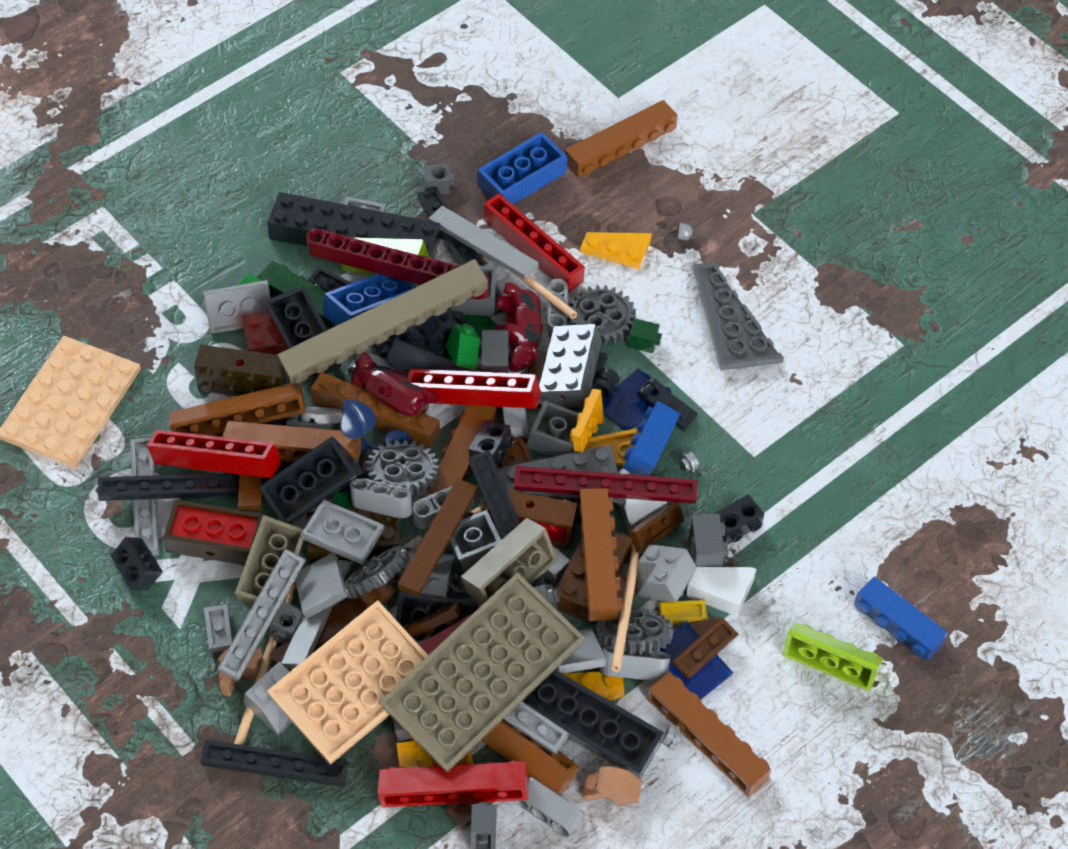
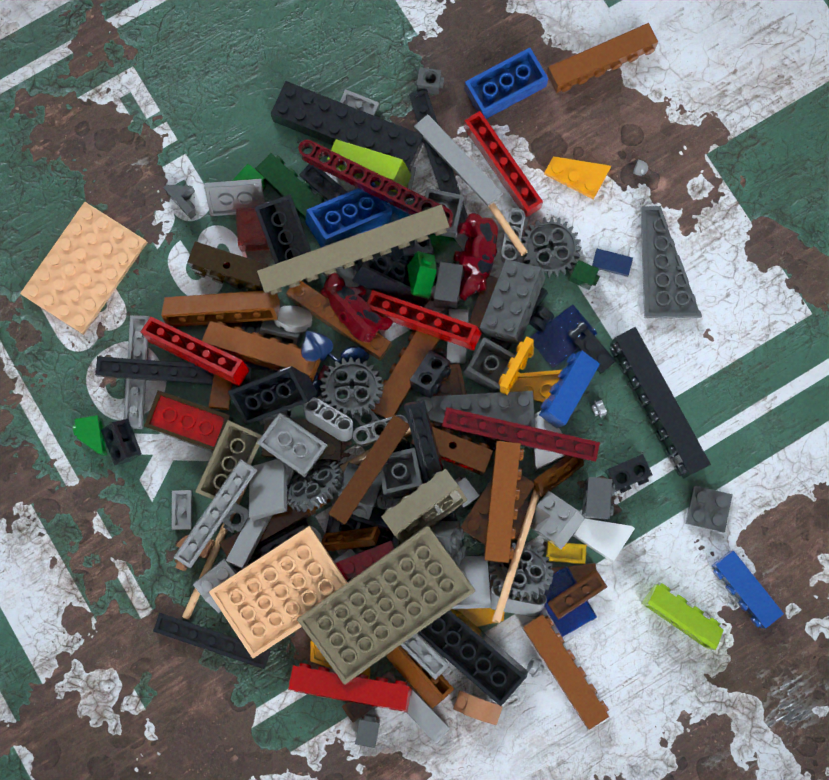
camera: 15 degrees right, 25 degrees up
none -> green slope [73,415,107,456]
none -> dark grey slope [163,185,196,219]
none -> dark blue tile [592,248,633,277]
none -> black brick [610,327,711,479]
none -> dark grey plate [685,485,733,533]

